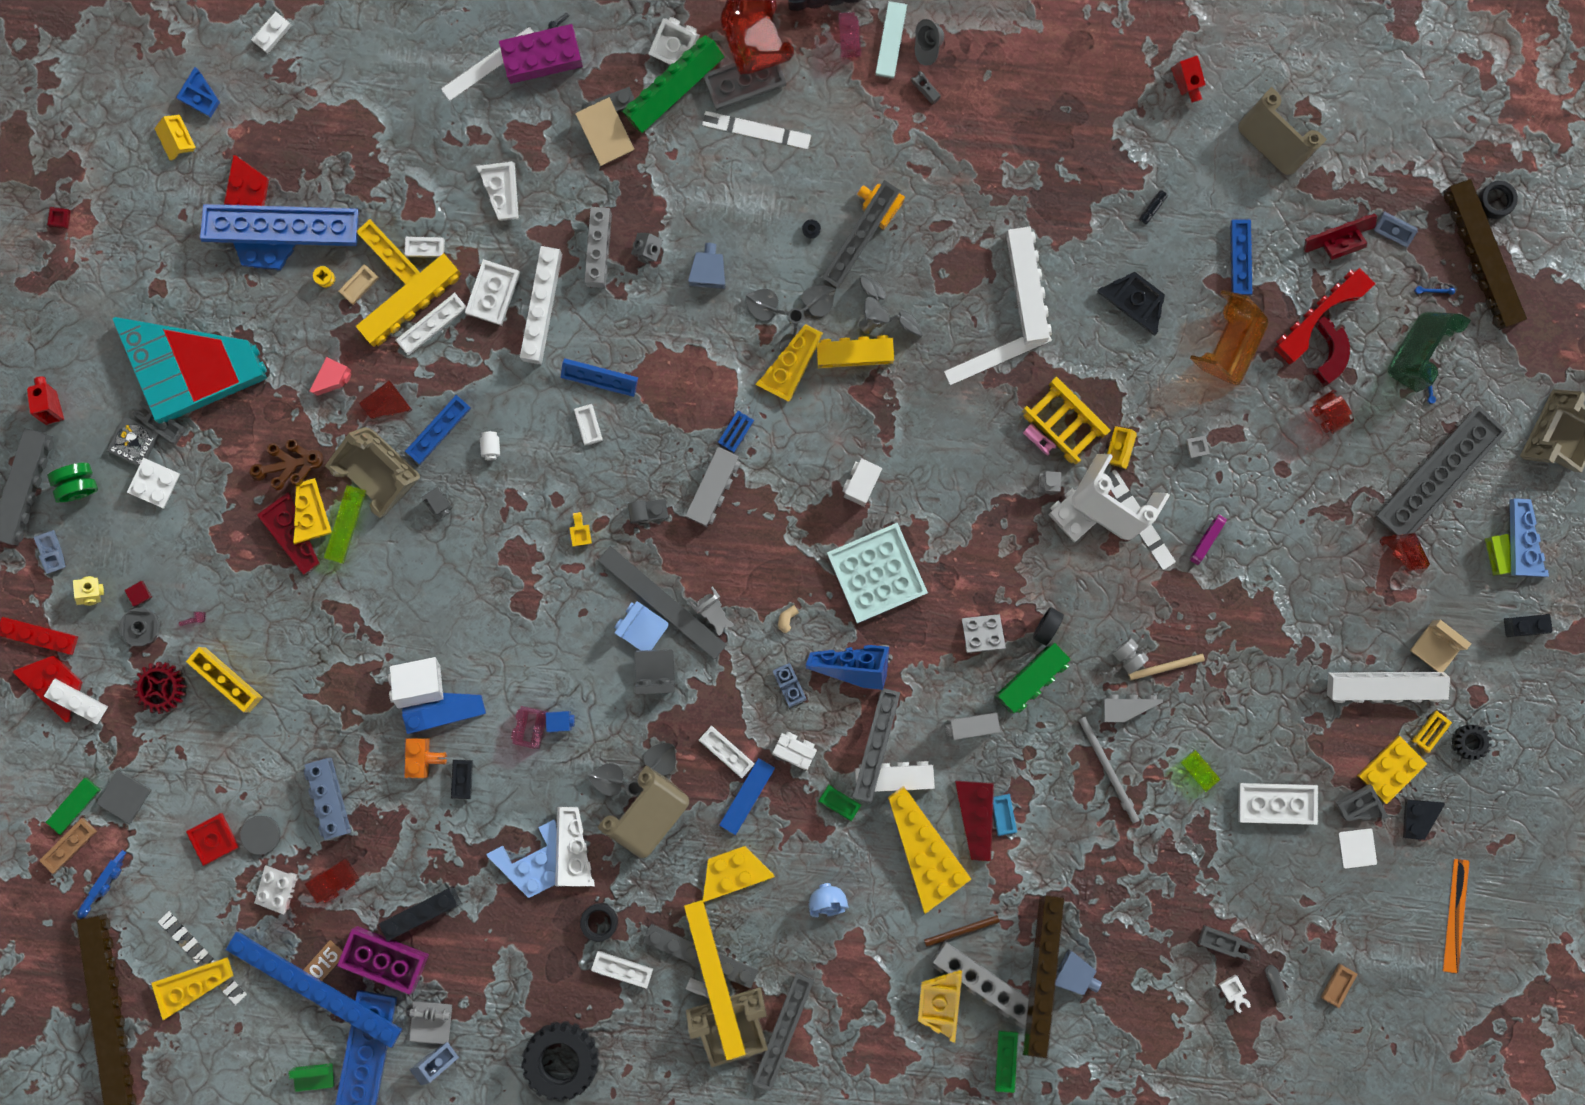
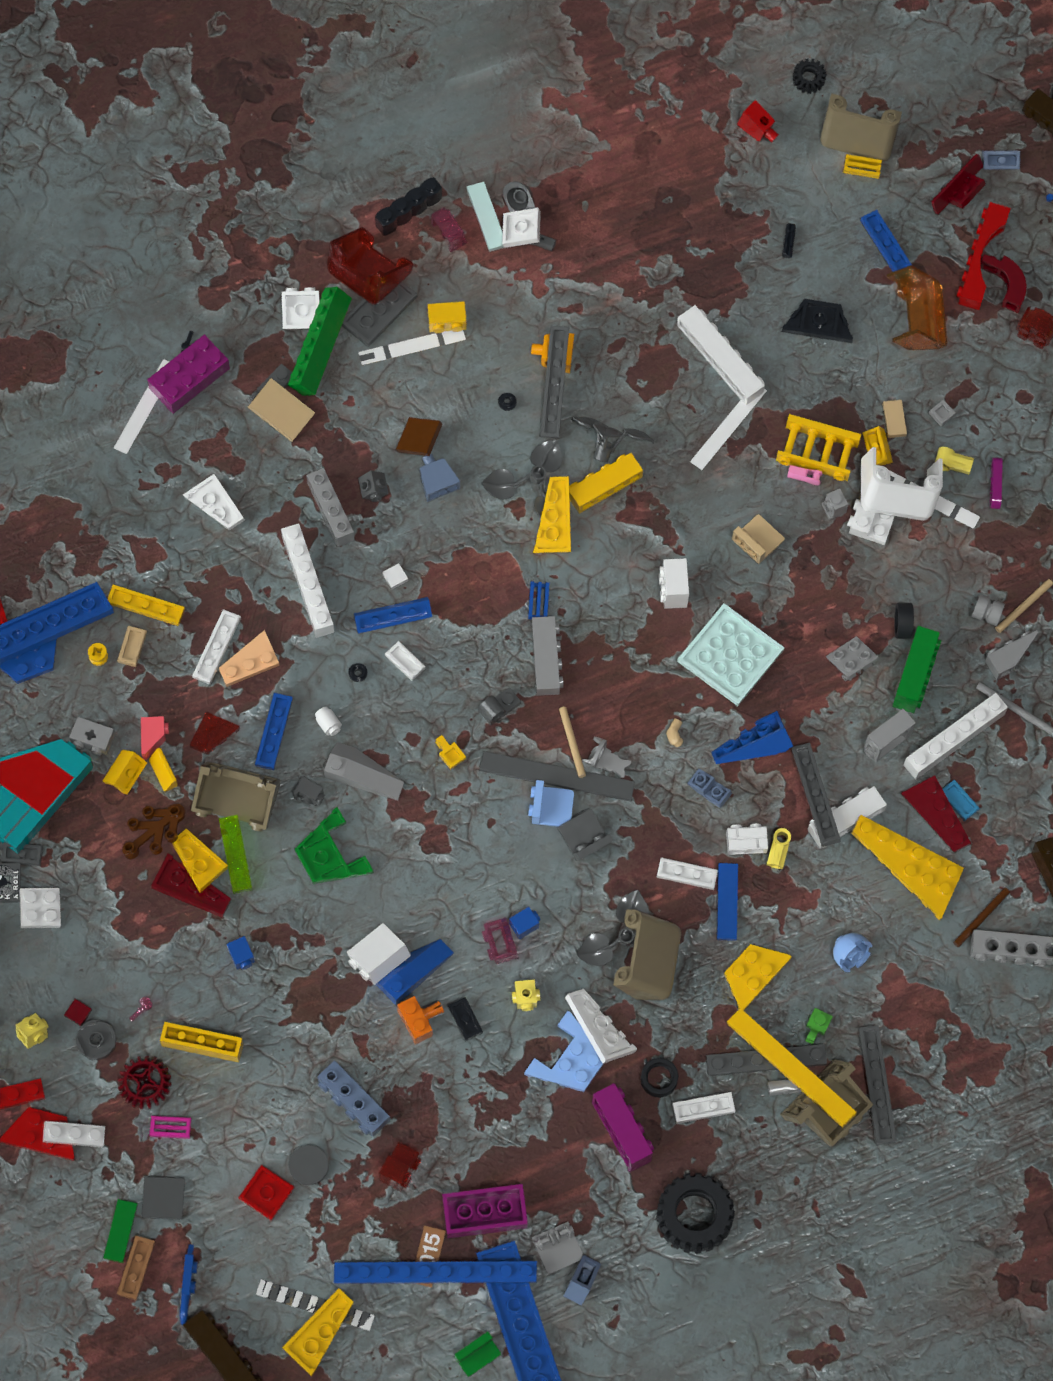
camera: 30 degrees left, 15 degrees down
white hinge [254,865,298,914] -> none
yellow brick [356,253,461,347] -> none
black brick [379,886,461,941] -> none
white plate [405,237,445,258] -> none
white plate [465,259,520,326] -> none
green tile [819,784,861,821] -> none
yellow wing [918,970,962,1043] -> none
none -> light grey brick [69,717,115,756]
none -> yellow panel [102,750,147,795]
none -> yellow slope [149,748,178,792]
none -> dark pink tile [150,1116,192,1139]
none -> light nougat wing [219,630,280,687]
none -> blue brick [227,936,255,970]
none -> green wing [295,807,374,884]
none -> light grey wedge [324,742,404,801]
none -> black plate [348,663,368,682]
none -> white tile [382,563,408,589]
none -> reddish brown tile [396,417,443,456]
none -> yellow brick [428,301,466,333]
none -> white plate [502,208,540,248]
none -> light yellow brick [512,979,540,1011]
none -> tan bar [559,707,586,778]
none -> magenta brick [592,1083,654,1172]
none -> tan bracket [732,514,785,564]
none -> light yellow piece [767,828,791,869]
none -> black tyre [793,58,826,94]
none -> bright green plate [806,1008,833,1045]
none -> yellow tile [843,154,882,179]
none -> tan tile [883,400,907,438]
none -> white brick [904,693,1008,780]
none -> light yellow piece [935,447,974,475]

